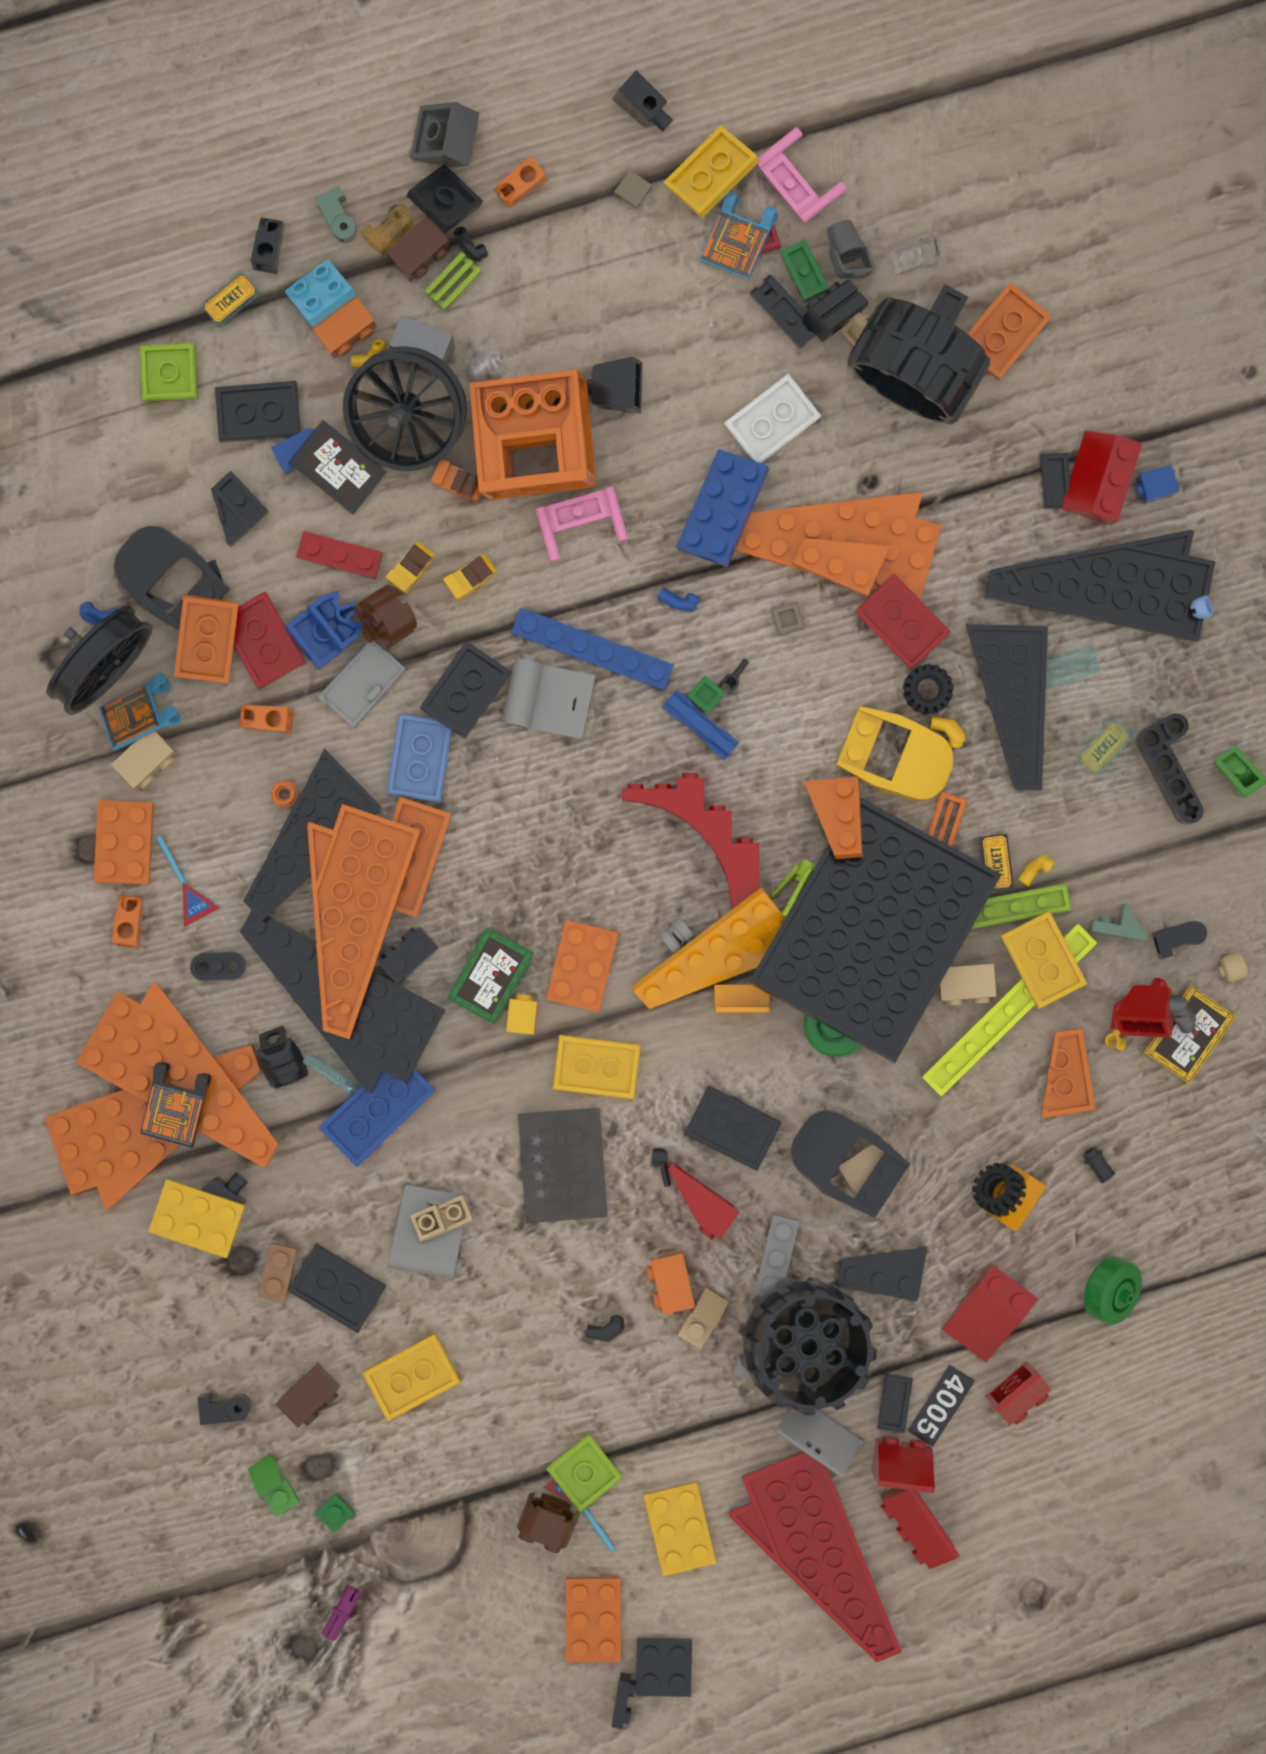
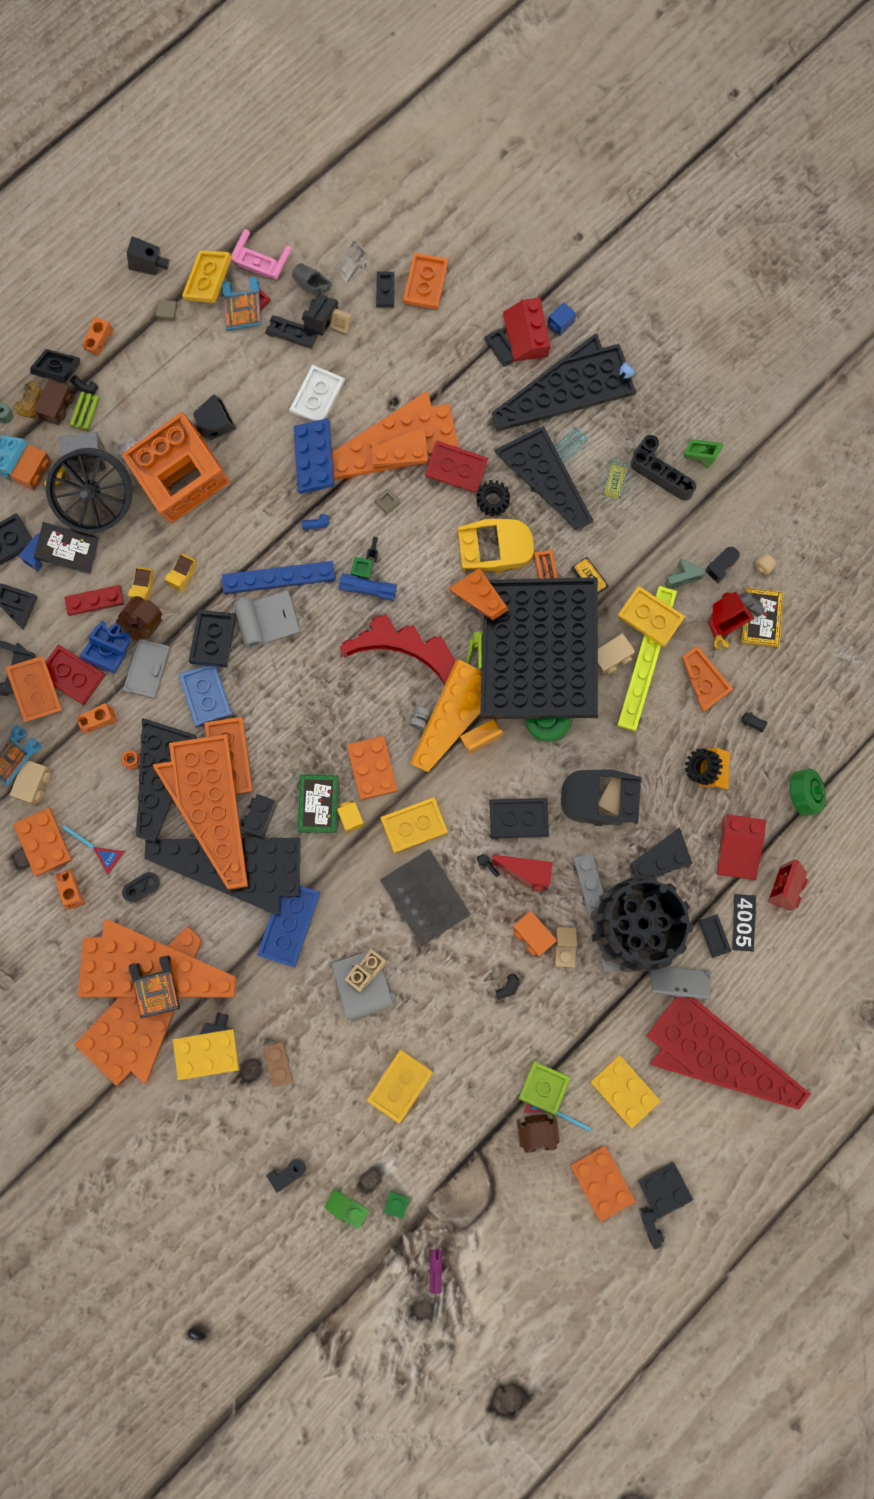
camera: 30 degrees left, 10 degrees down
black piece [257,1026,308,1089] -> none
reddish brown brick [275,1362,340,1428] -> none
black tile [288,1243,387,1333] -> none
clear light blue tile [302,1054,359,1095] -> none
dark grey slope [410,102,479,167] -> none
leg [431,459,481,502] -> none
bright pink plate [535,487,629,562] -> none
green plate [780,240,828,302] -> none
black wheel [848,297,990,425] -> none
red slope [872,1436,935,1493] -> none
red slope [880,1488,960,1569] -> none
yellow arm [930,716,966,749] -> none
lime tile [972,884,1071,929] -> none
yellow arm [1017,854,1055,887] -> none

